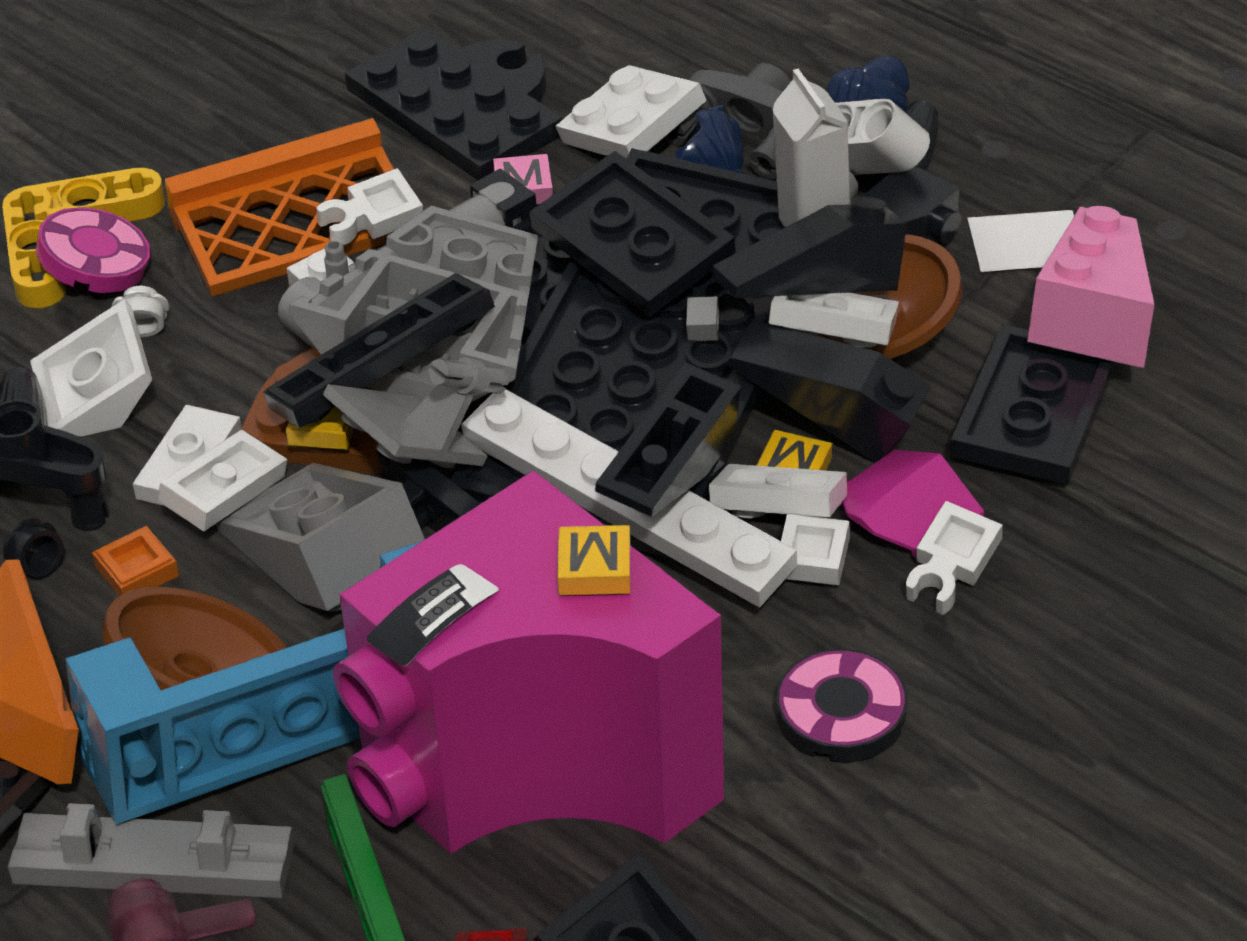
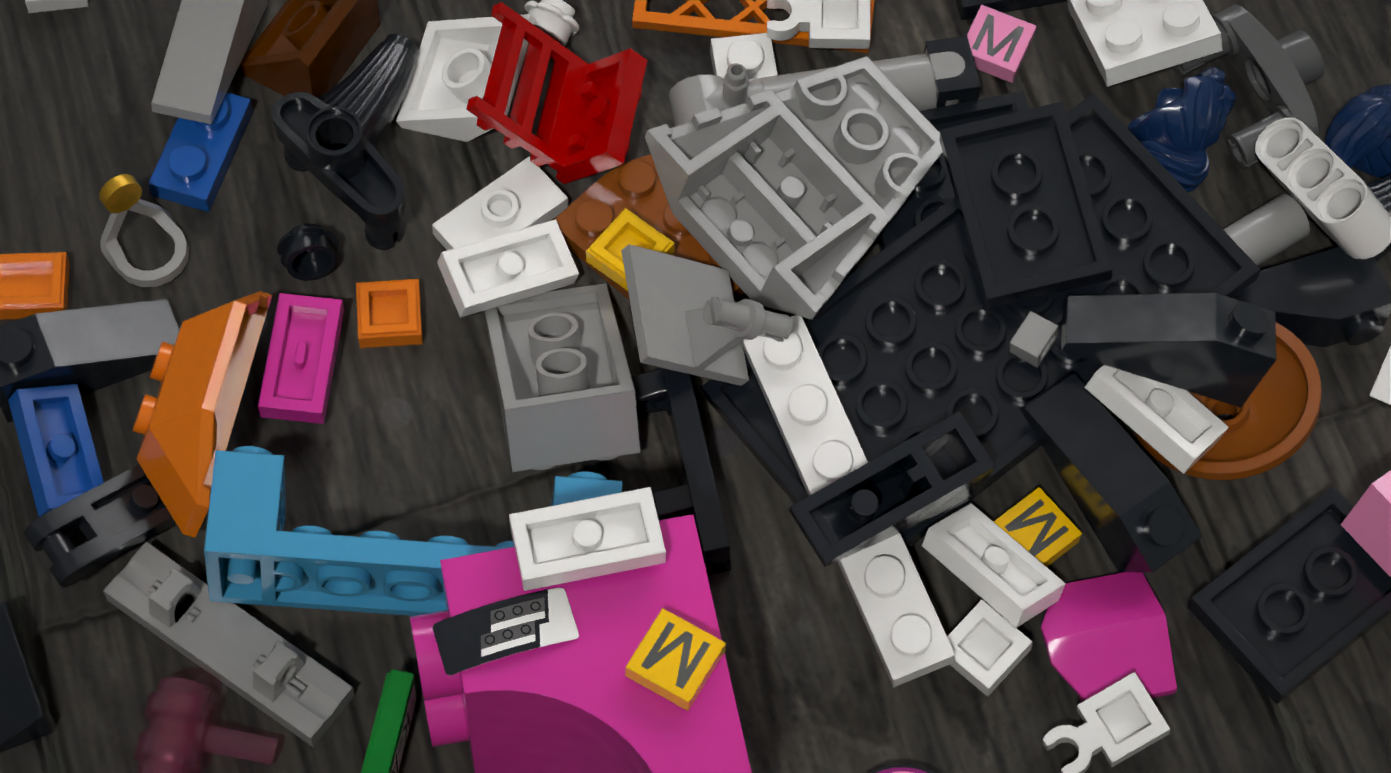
camera: 25 degrees right, 20 degrees up
dark orange dish [102,587,287,690] -> none
black plate [263,273,495,428] -> none
white piece [773,69,850,227] -> none
none -> dark pink plate [258,293,344,424]
none -> red plate [466,2,648,184]
none -> white plate [509,487,666,591]

